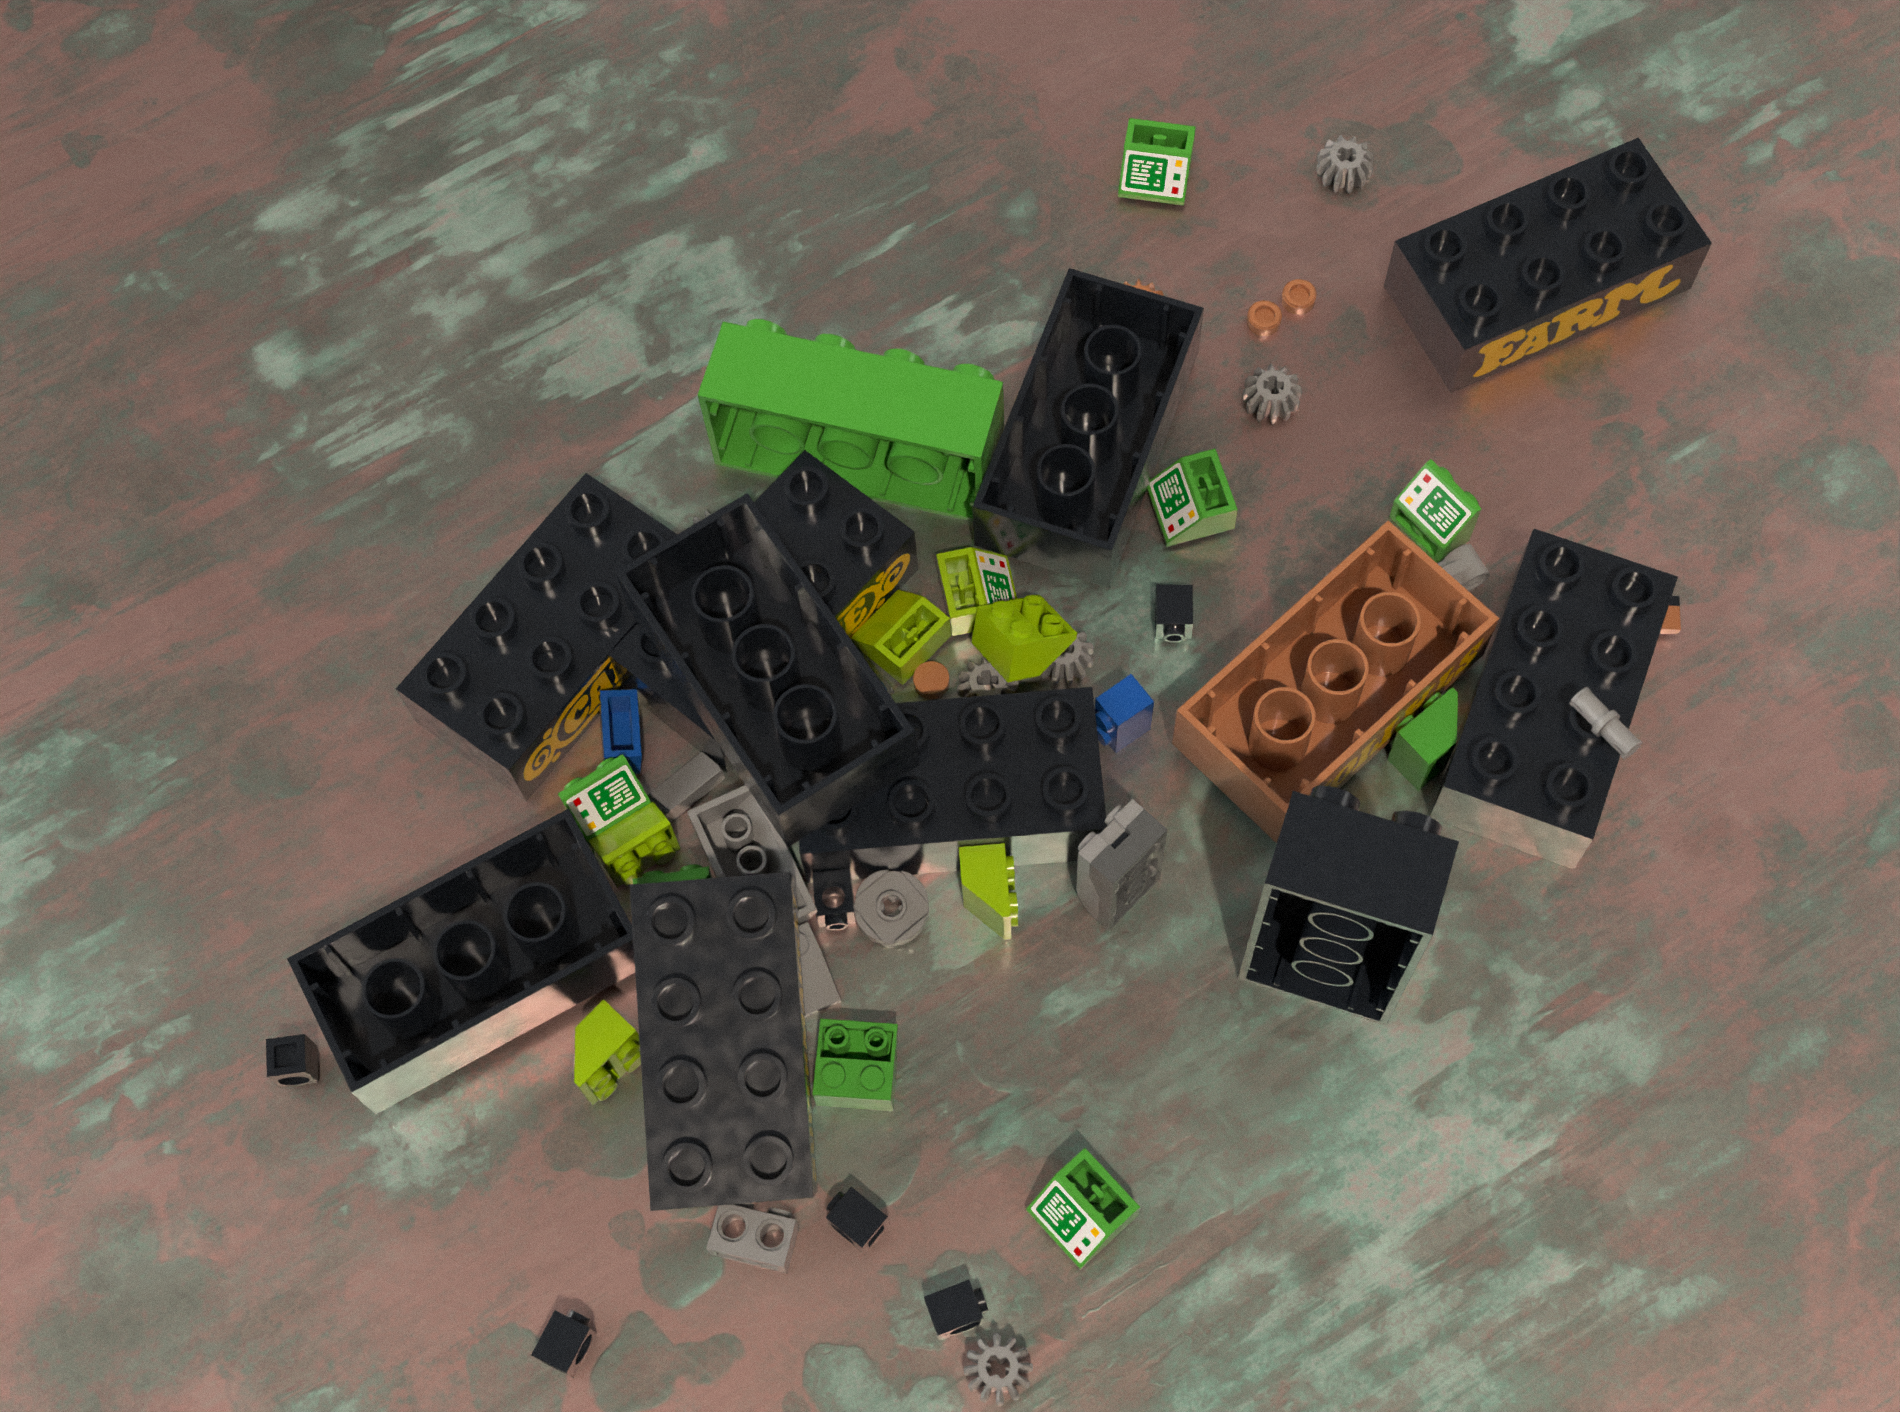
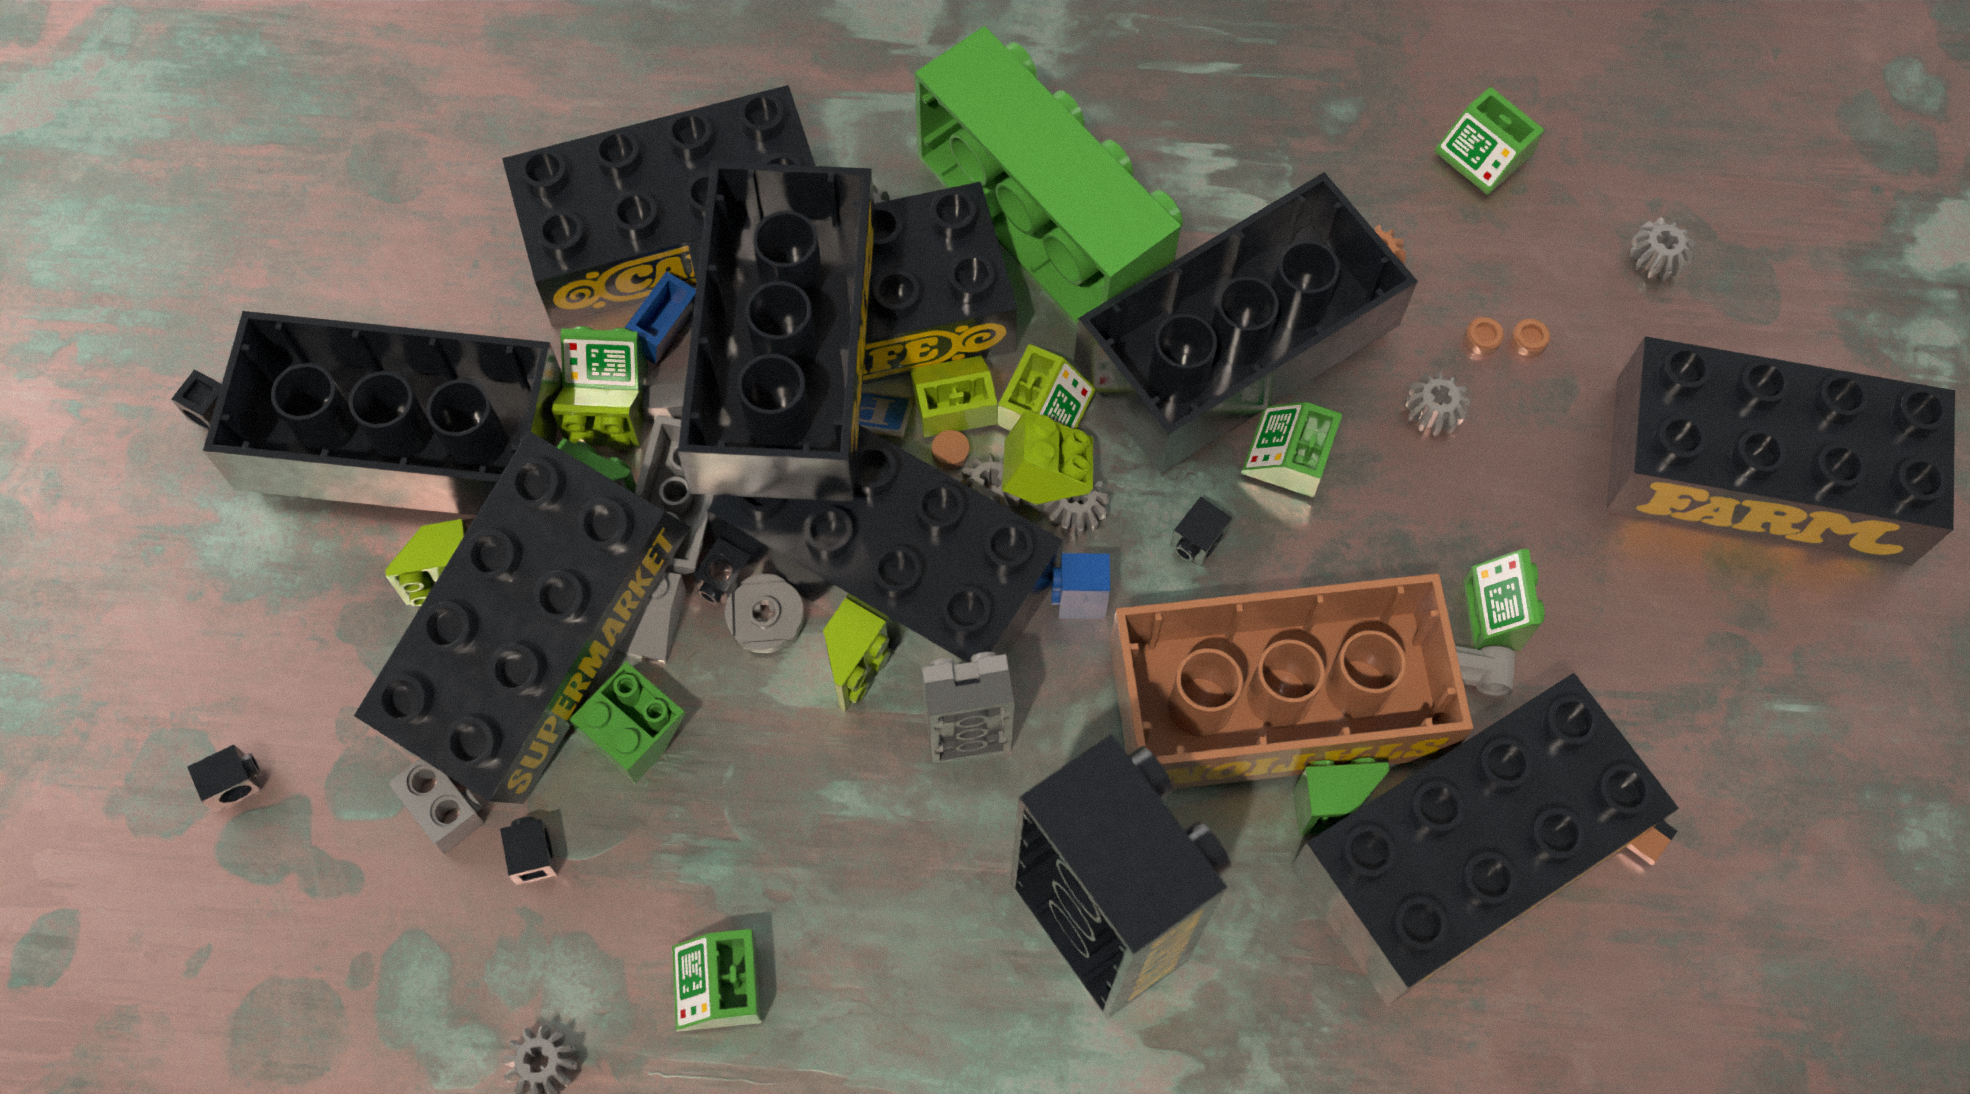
camera: 30 degrees right, 0 degrees up
black brick [924,1280,989,1341] -> none
light grey pin [1569,687,1642,760] -> none

